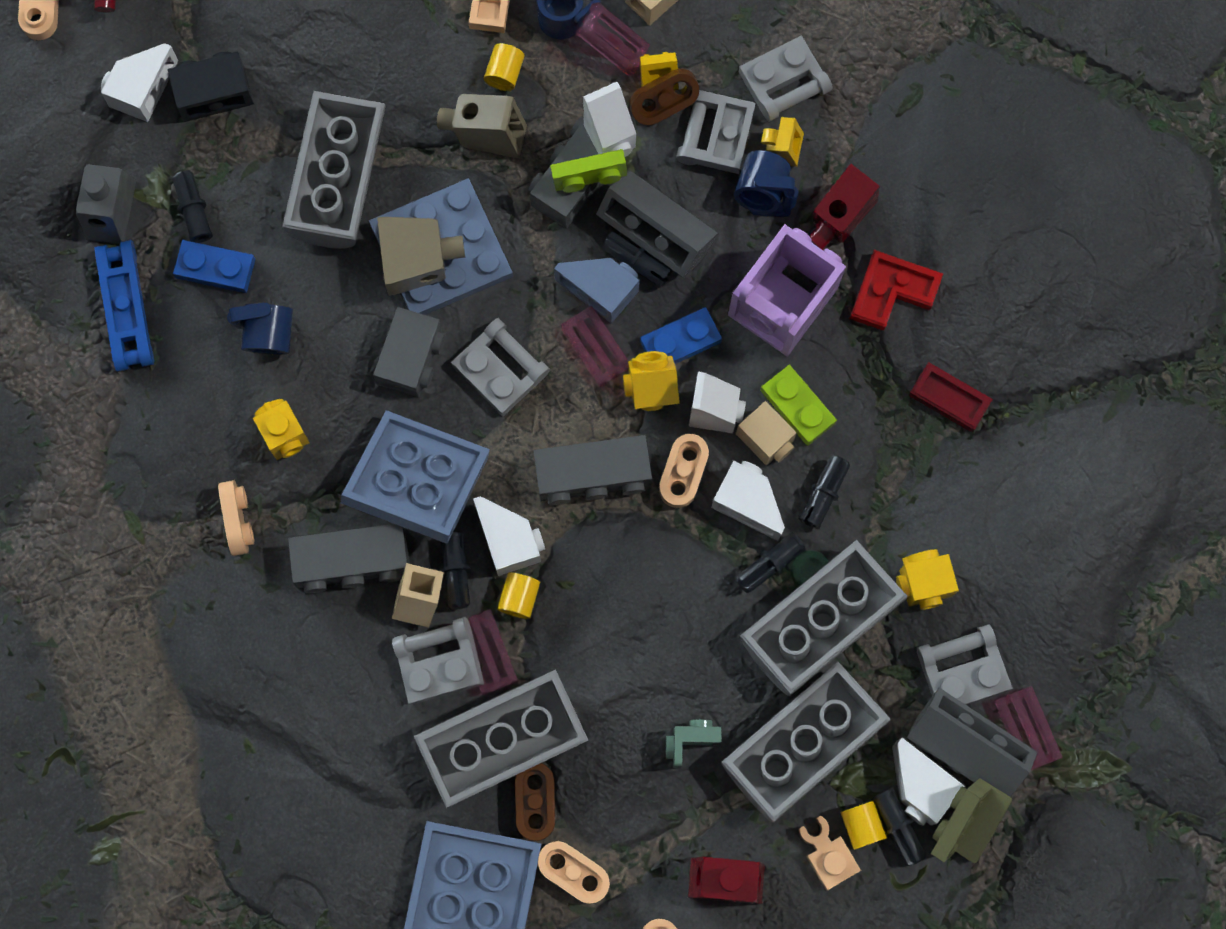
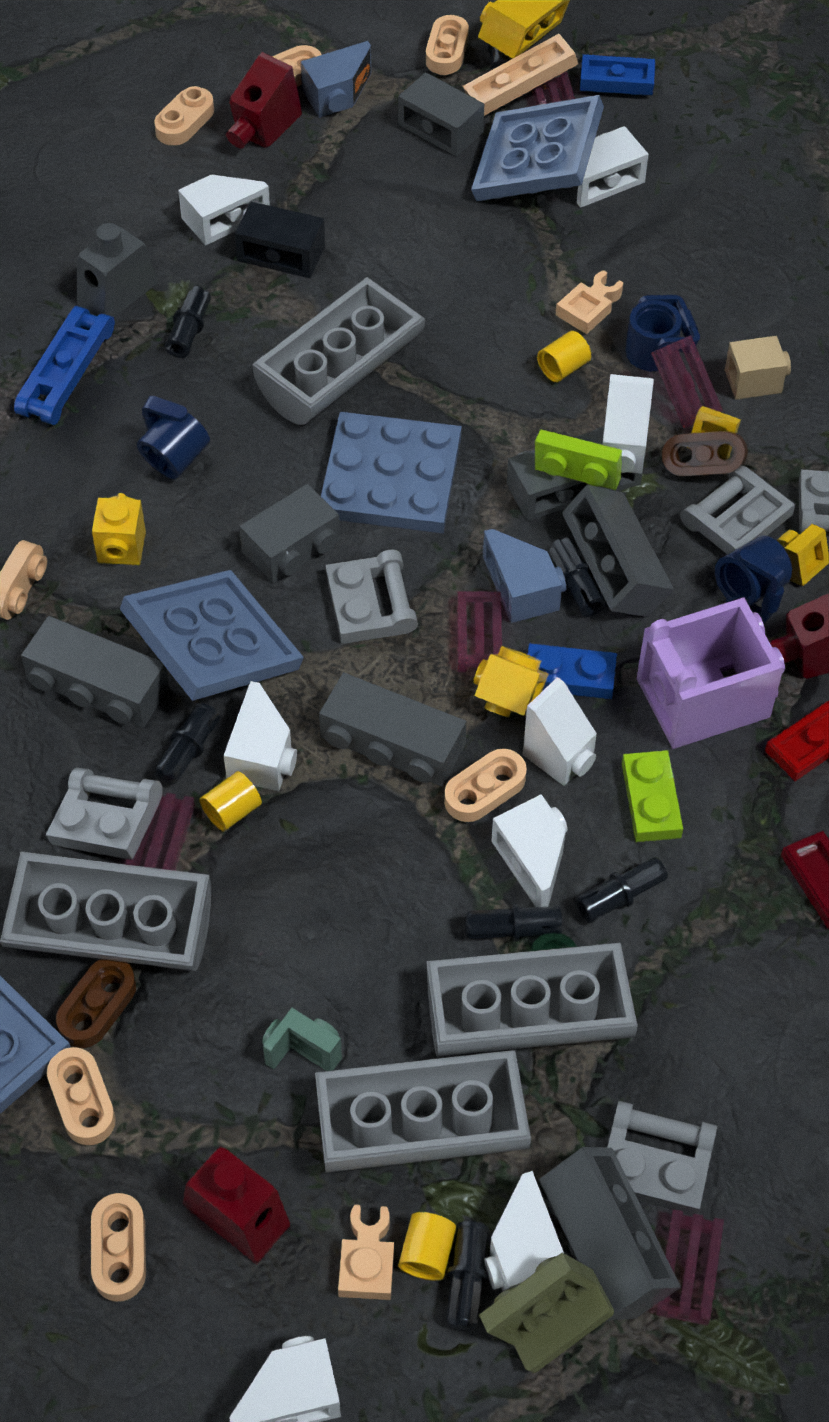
camera: 35 degrees right, 20 degrees down
blue plate [173,240,256,293] -> none
dark tan torso [377,217,465,296] -> none
tan brick [392,563,444,627] -> none
dark tan torso [437,94,527,158] -> none
tan brick [736,401,796,466] -> none
yellow brick [896,549,959,610] -> none

